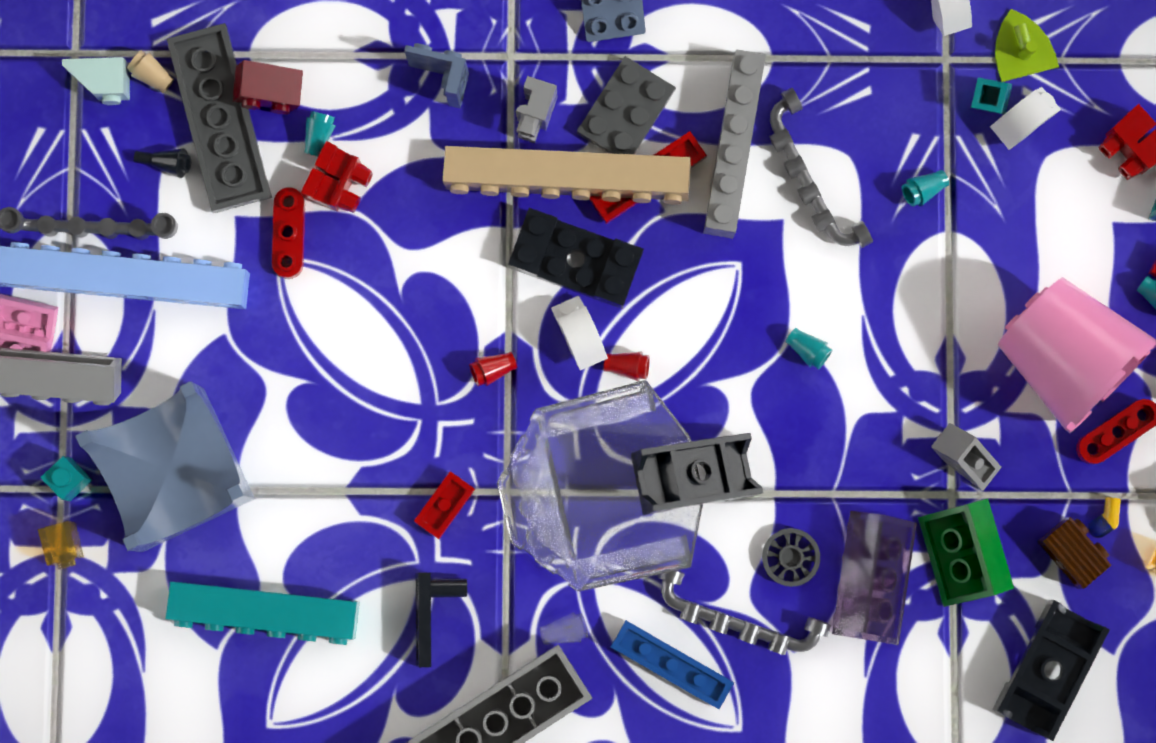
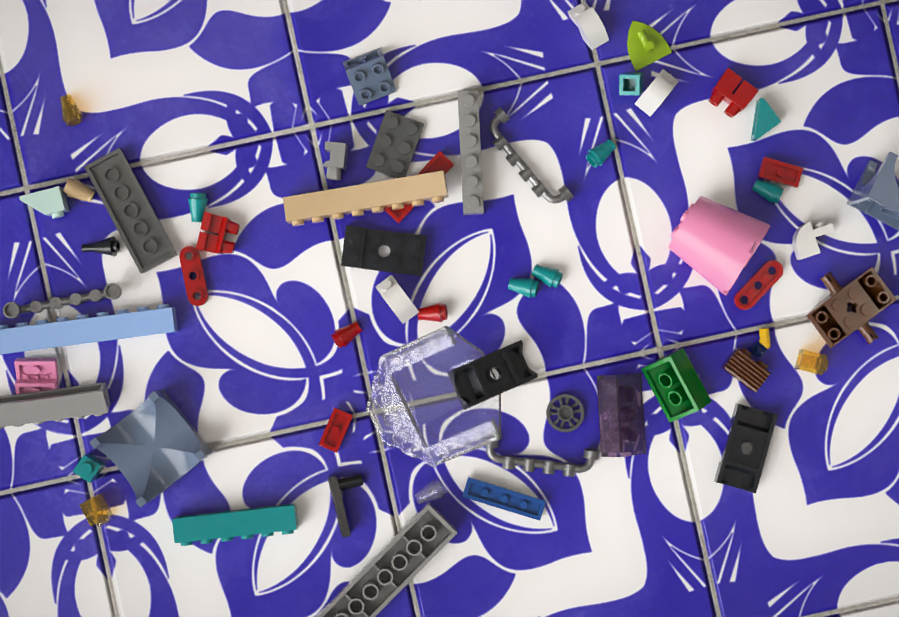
camera: 10 degrees left, 5 degrees up
dark red brick [233,60,303,114] -> none
sand blue bracket [404,43,469,109] -> none
light grey slope [931,423,1001,491] -> none
none -> teal cone [508,278,539,298]

